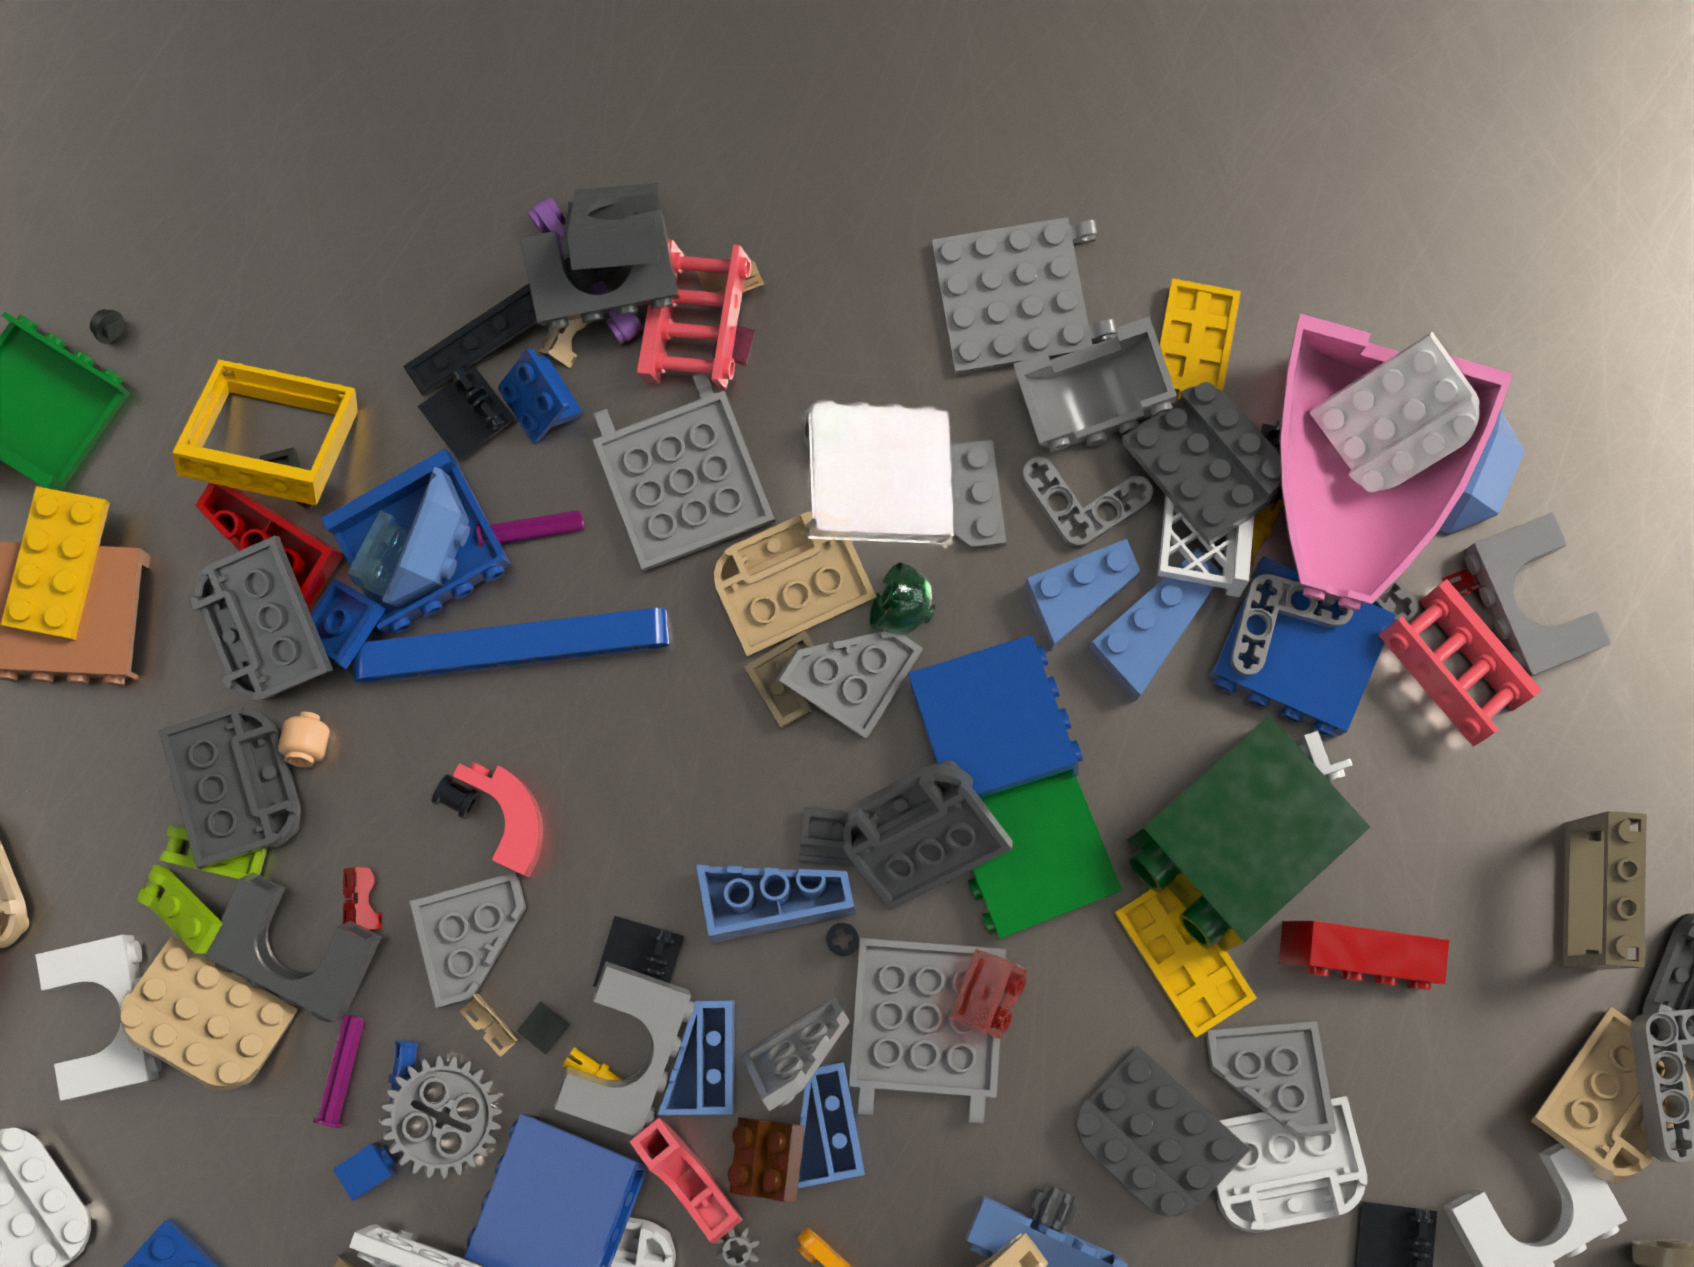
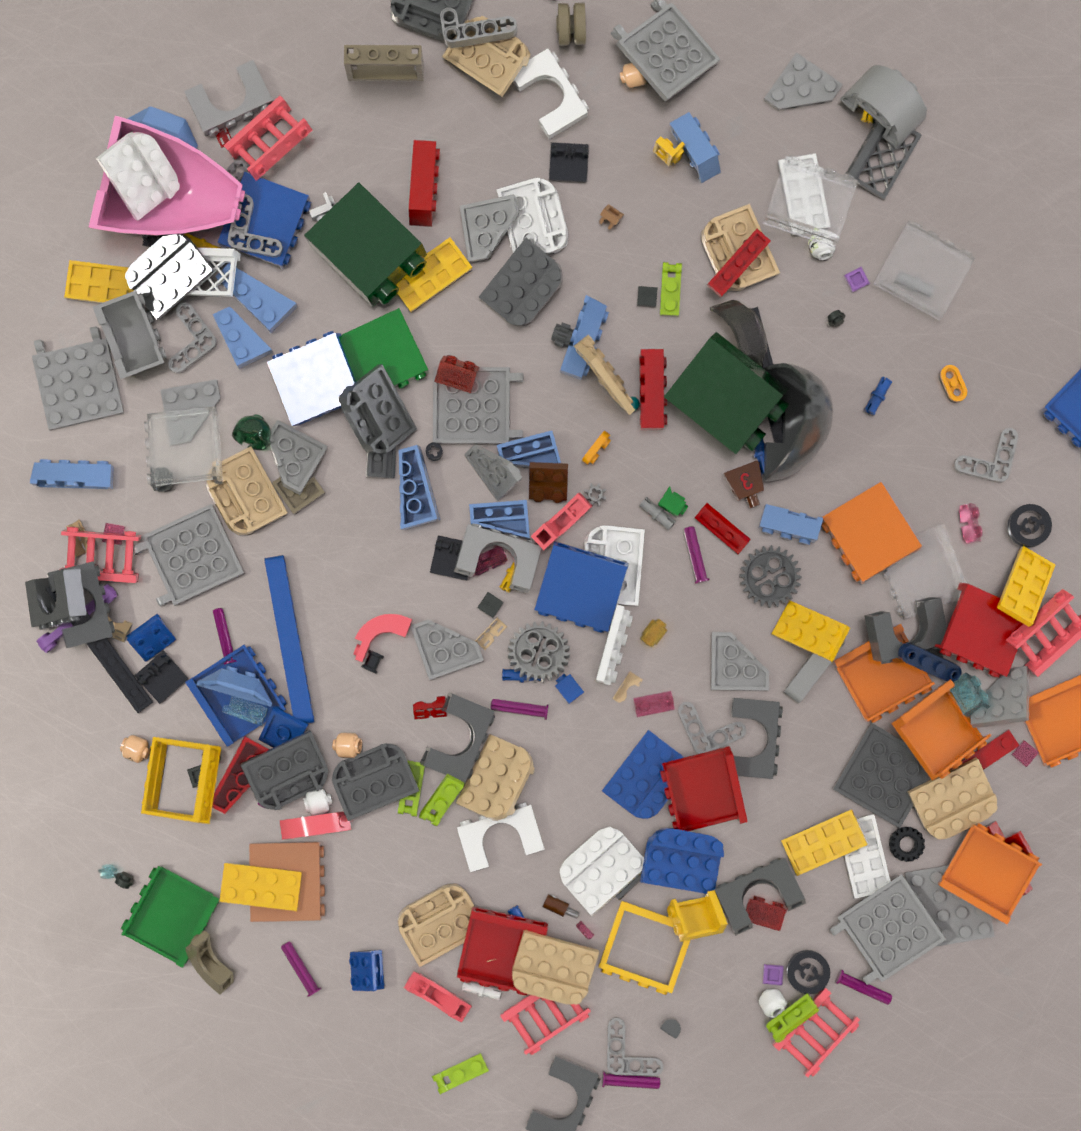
camera: 100 degrees left, 5 degrees up
none -> medium blue wedge [30,459,114,489]
none -> clear light blue plate [98,864,117,879]
none -> light nougat head [120,735,151,763]
none -> coral arch [279,811,351,840]
none -> white head [303,789,333,816]
none -> clear pink hinge [473,546,508,577]

